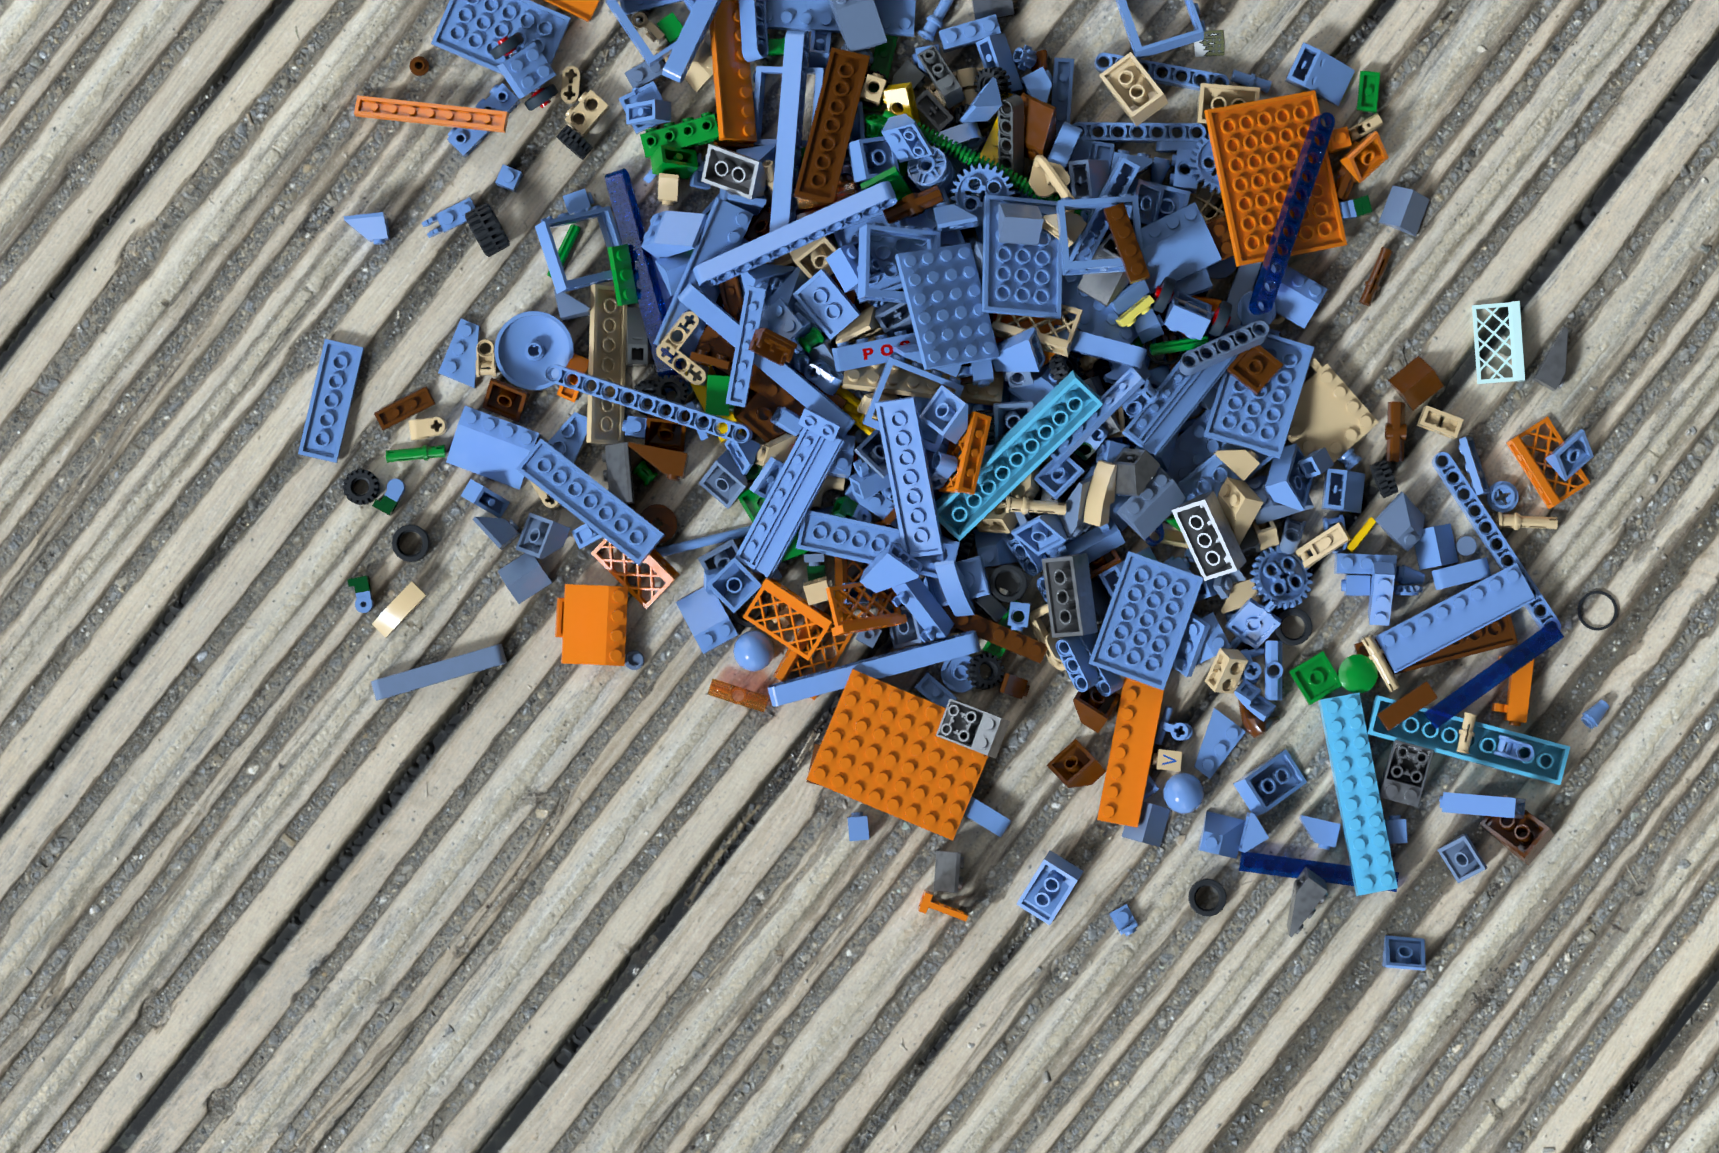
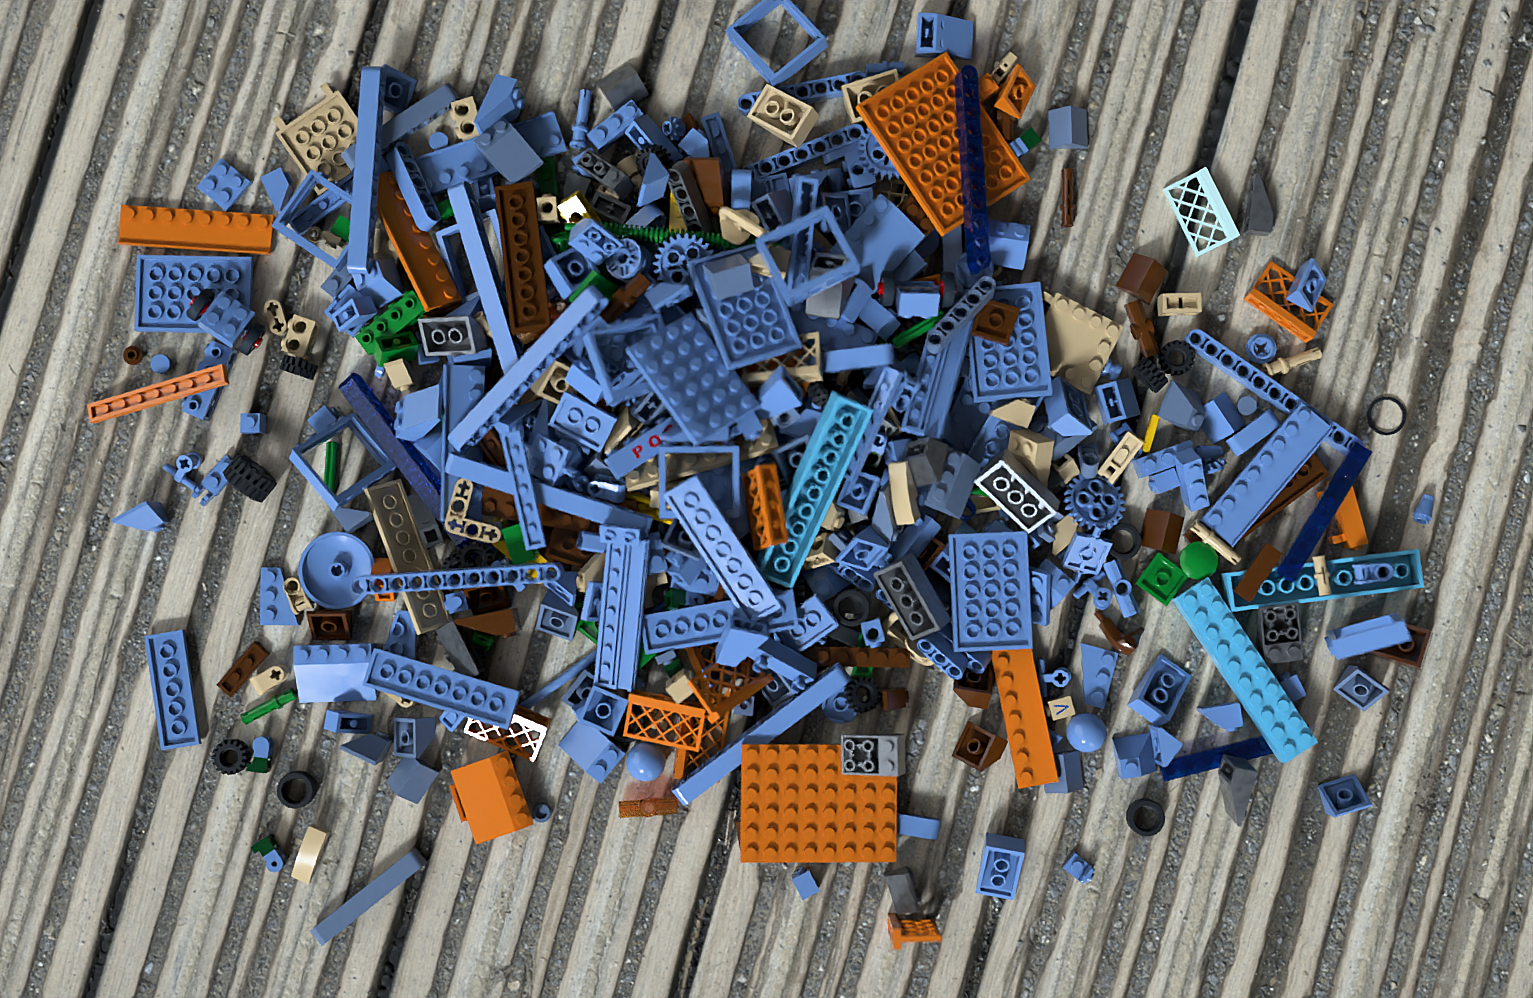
camera: 25 degrees left, 0 degrees up
green plate [607,244,638,306] -> none
reddish brown plate [640,504,677,544] -> none
reddish brown plate [690,349,732,370] -> none
reddish brown hinge [748,328,798,366] -> none
green bush [798,327,824,353] -> none
medium blue plate [915,673,957,708] -> none
medium blue slope [919,385,968,444] -> none
medium blue piece [928,452,958,490] -> none
medium blue slope [935,560,975,617] -> none
tan pin [1005,495,1066,515] -> none
reddish brown plate [1104,203,1150,284] -> none
light yellow plate [1115,295,1155,327] -> none
sticker [1194,30,1224,57] -> none
tan brick [1205,648,1248,694] -> none
medium blue slope [1234,680,1276,722] -> none
medium blue brick [1298,447,1334,479] -> none
green plate [1356,71,1380,113] -> none
medium blue plate [1459,437,1491,495] -> none
none -> medium blue tile [150,354,172,374]
none -> medium blue piece [163,451,202,490]
none -> medium blue slope [352,258,405,308]
none -> reddish brown slope [1140,508,1184,555]
none -> black tyre [1158,340,1195,376]

